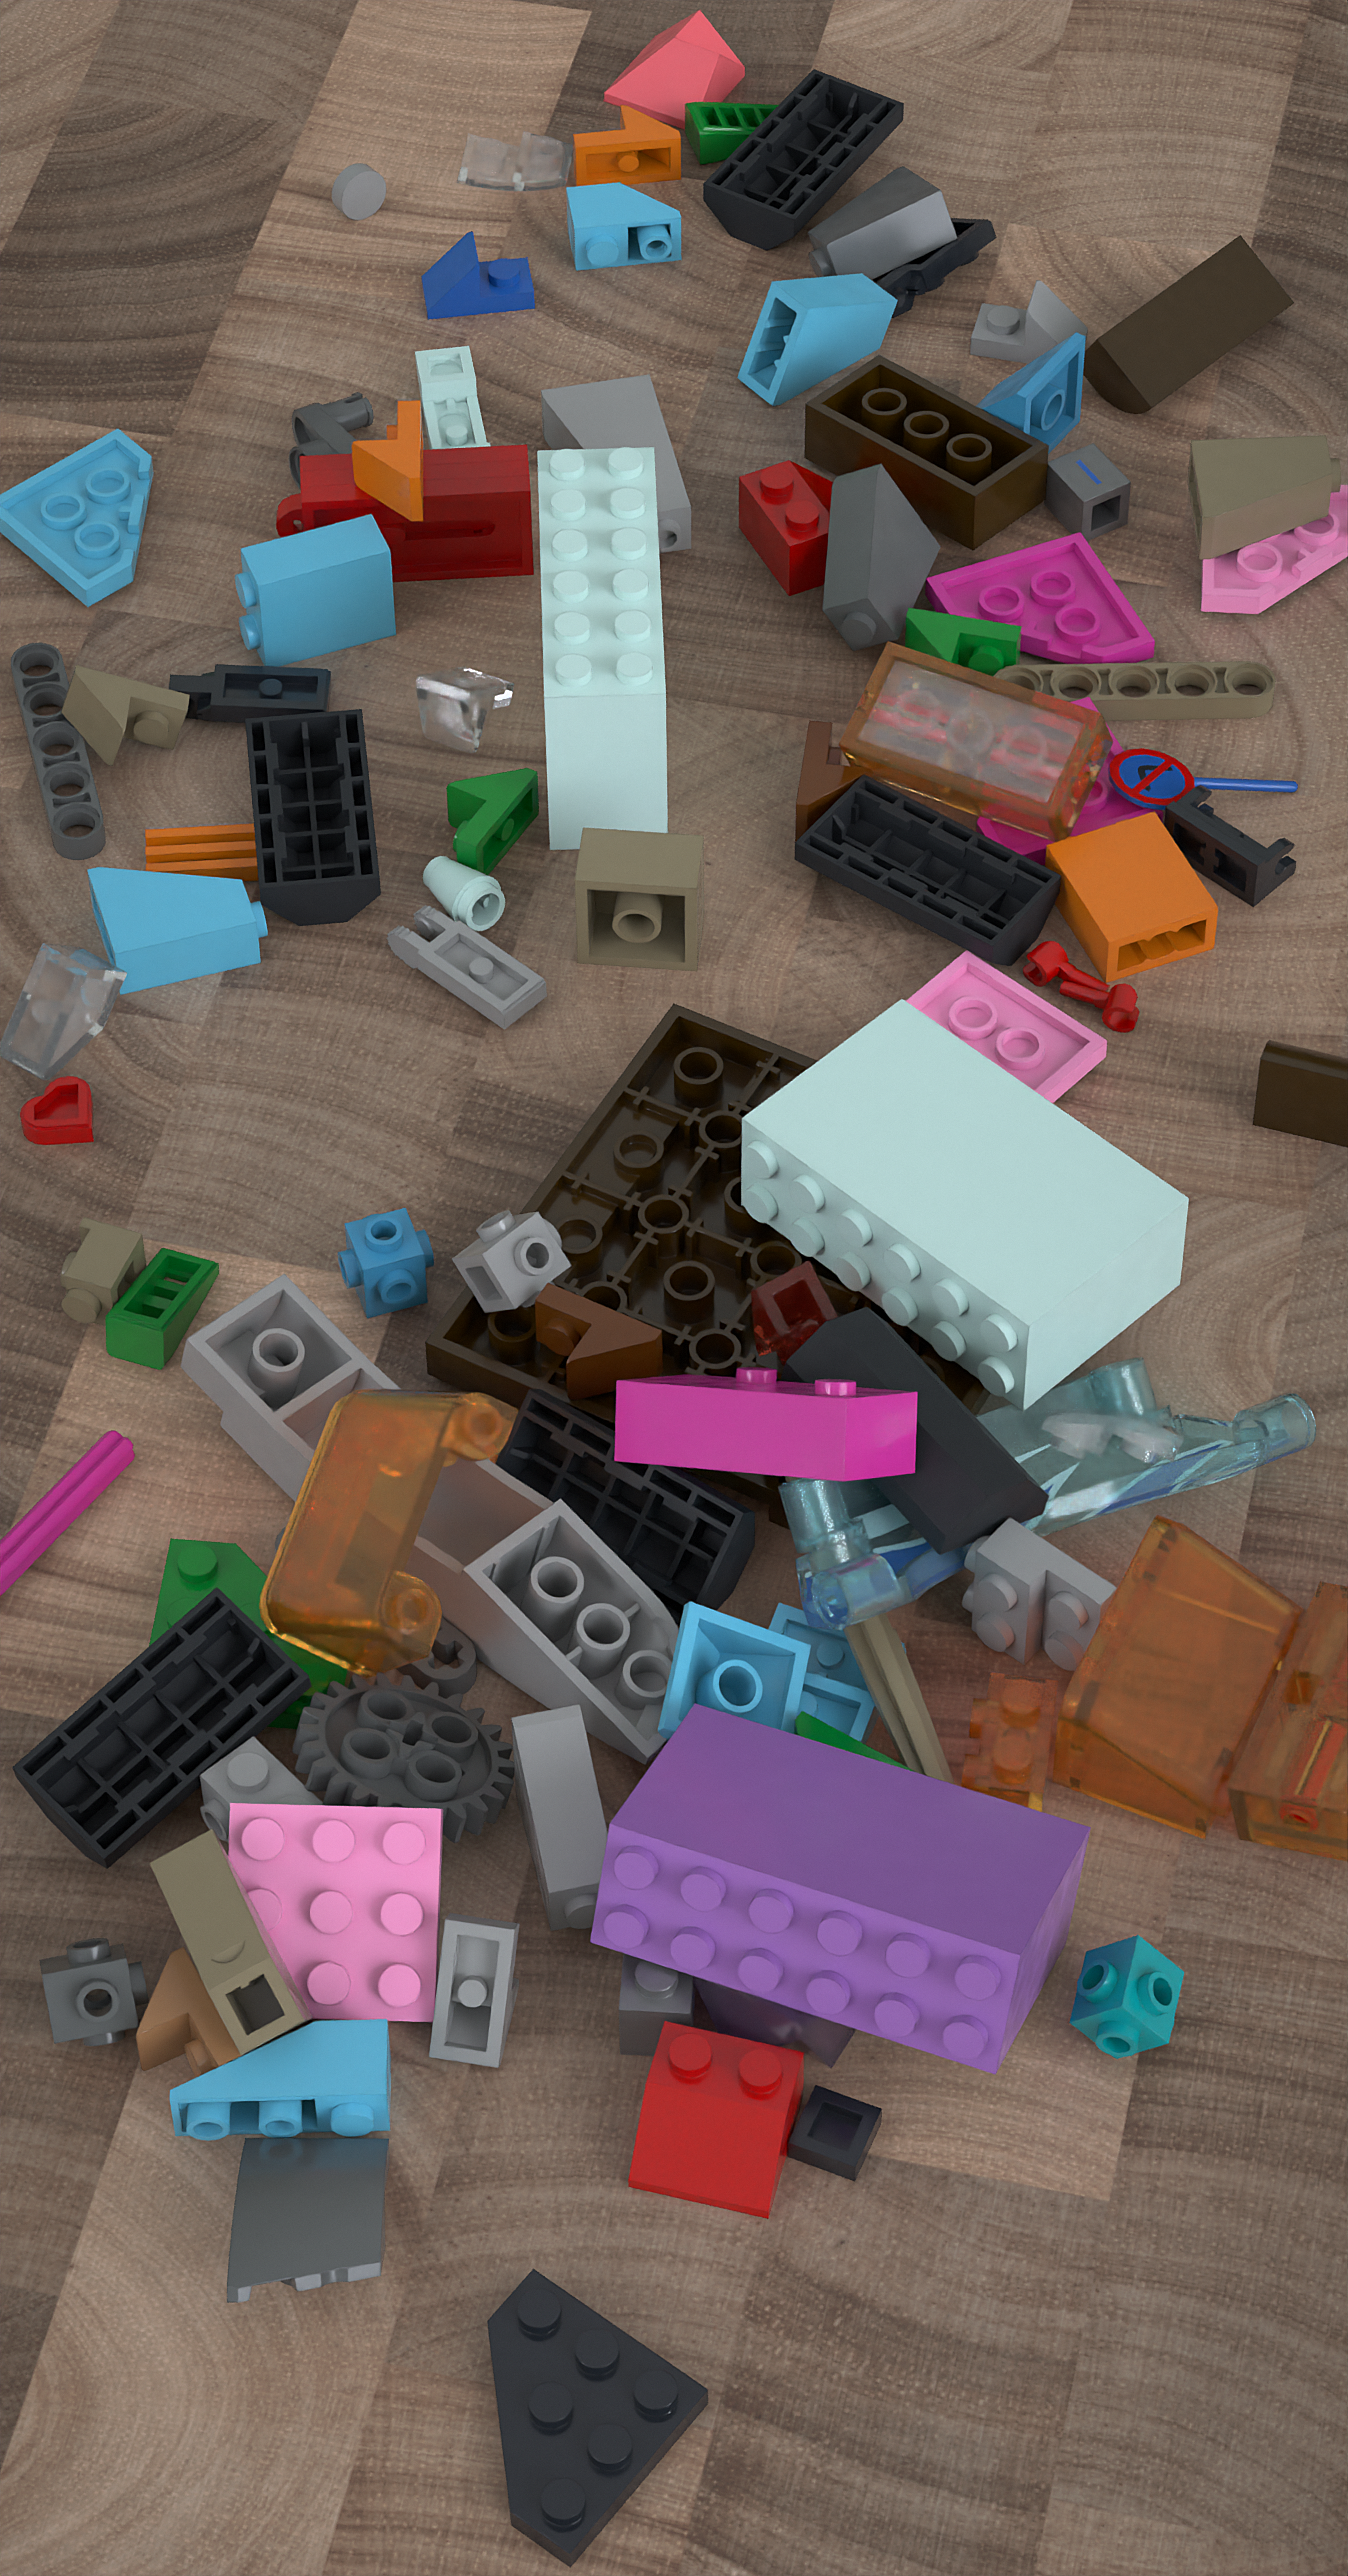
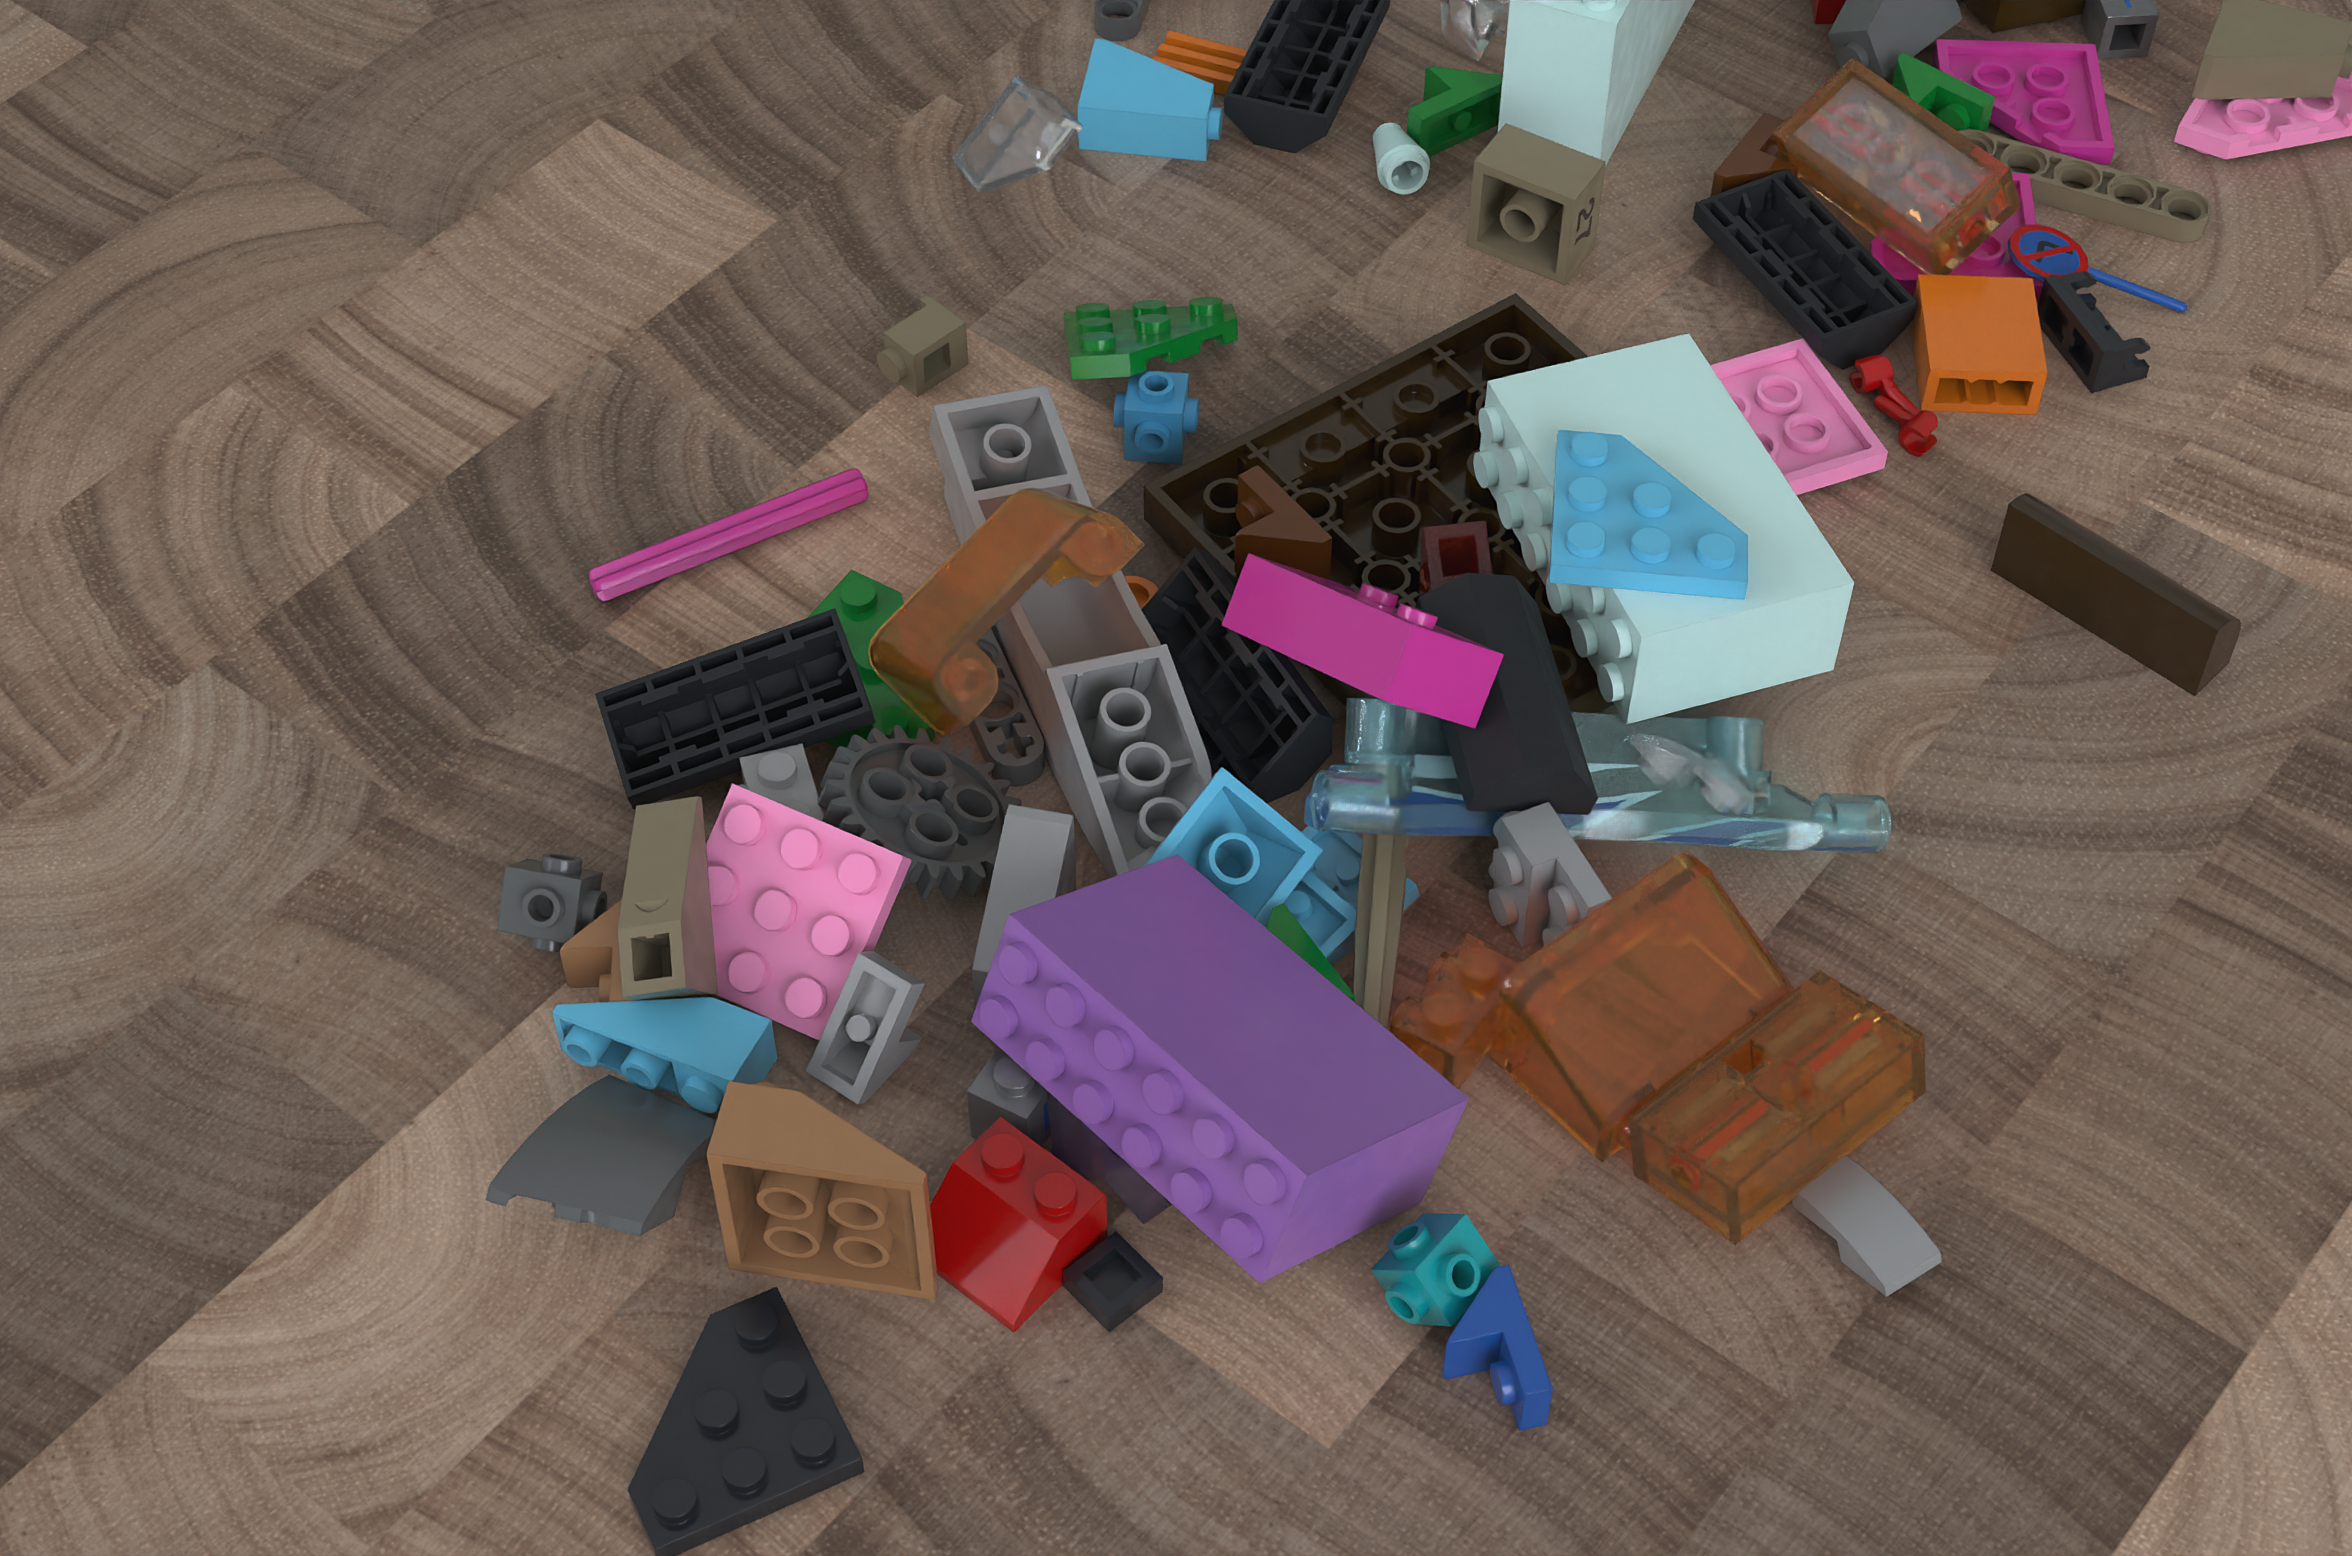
camera: 25 degrees right, 0 degrees up
red tile [20,1076,94,1145] -> none
green slope [105,1248,219,1370] -> none
light grey hinge [386,905,547,1030] -> none
light grey brick [452,1210,571,1313] -> none
none -> medium nougat slope [706,1081,939,1300]
none -> green plate [1064,297,1238,380]
none -> blue slope [1442,1265,1553,1431]
none -> medium azure plate [1549,430,1748,600]

